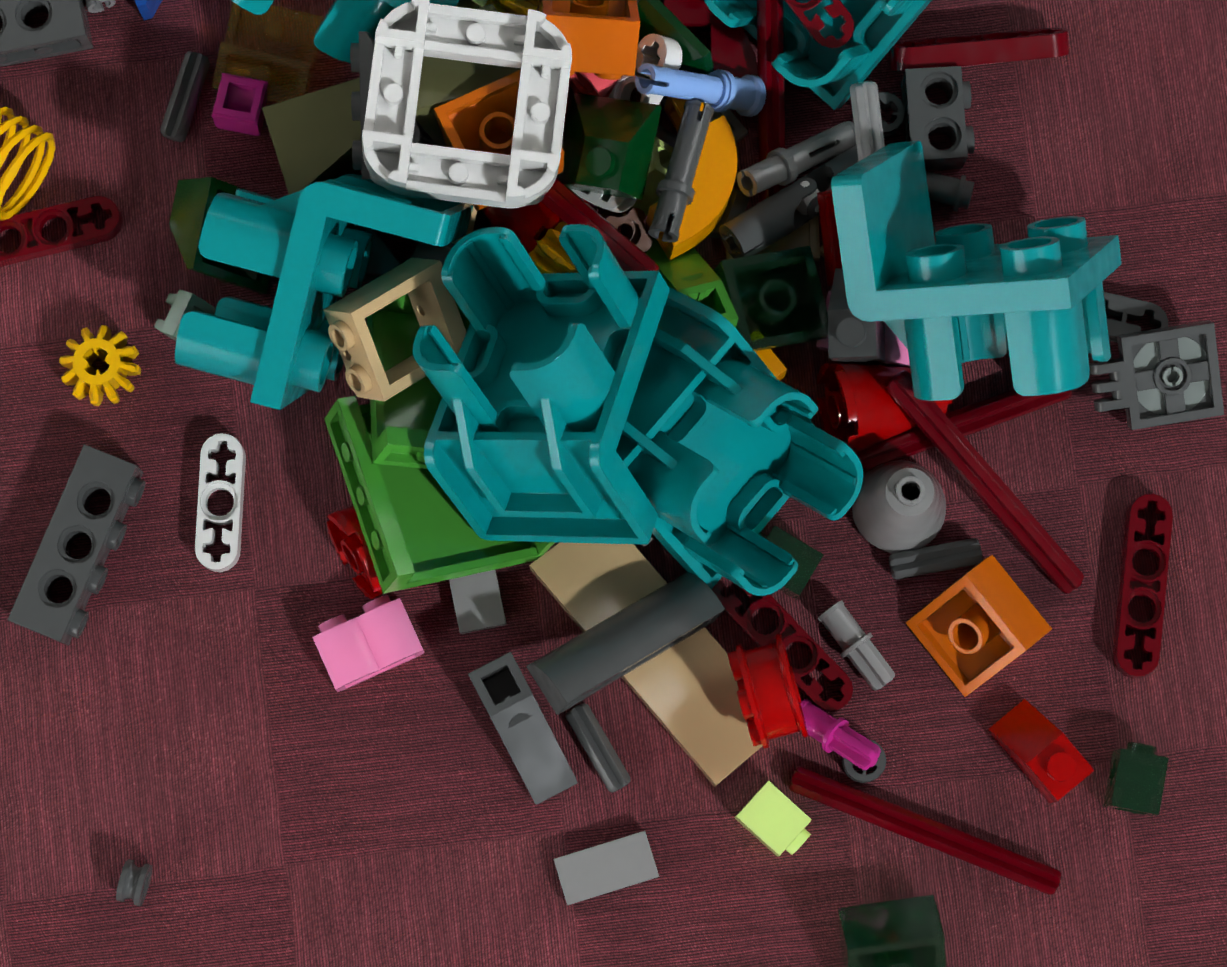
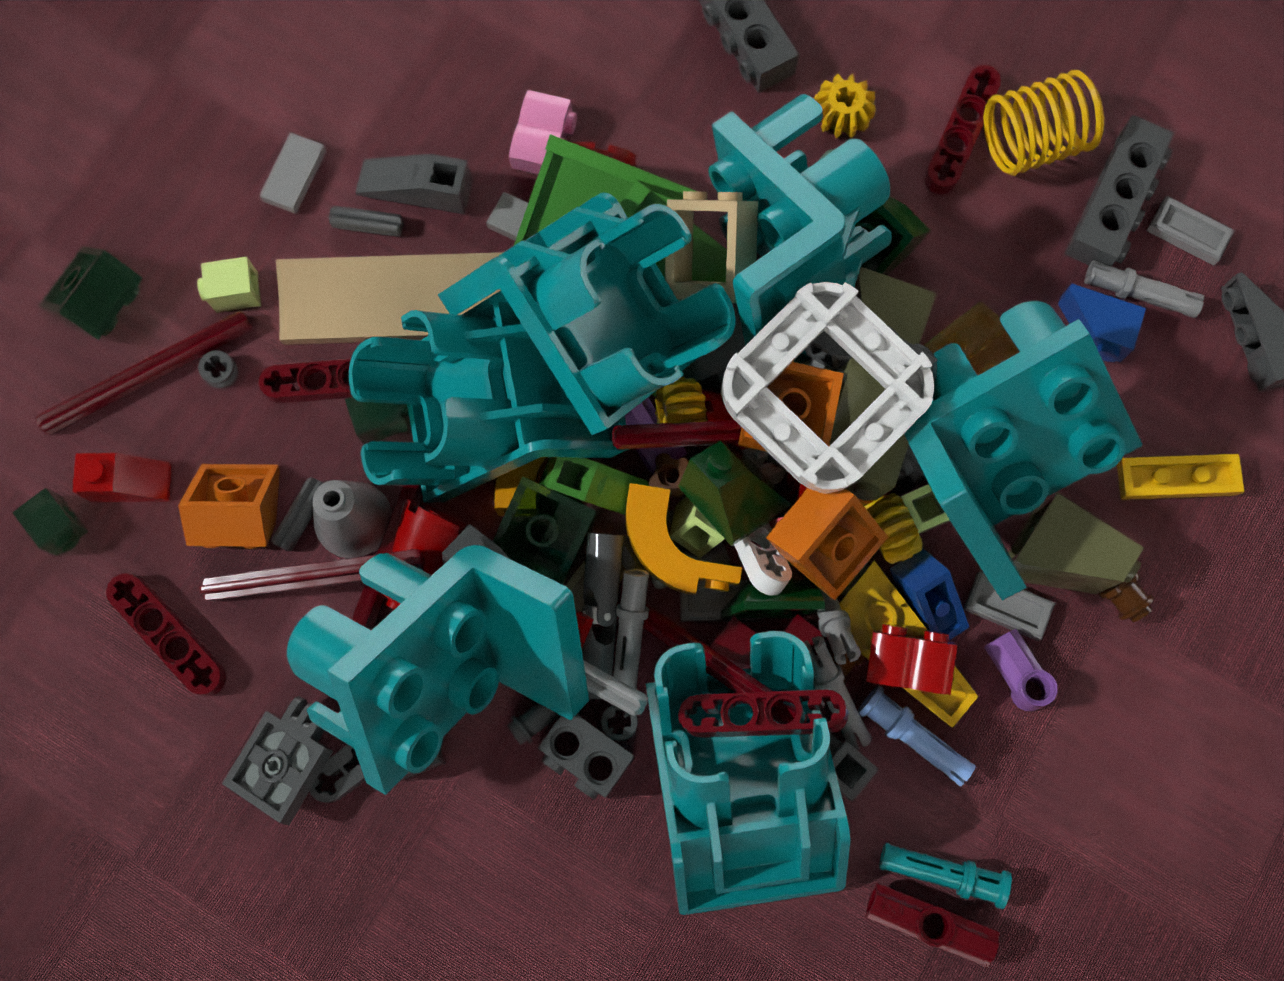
camera: 130 degrees right, 5 degrees down
dark grey axle [160,51,210,142] -> none
white beam [195,433,246,572] -> none
dark pink slope [212,73,269,136] -> none
dark grey brick [526,573,725,715] -> none
light blue pin [635,63,766,117] -> none
dark grey pin [648,100,714,243] -> none
red wheel [727,633,809,749] -> none
dark pink axle [801,699,881,770] -> none
light grey axle [817,600,895,691] -> none
dark red beam [889,28,1069,71] -> none

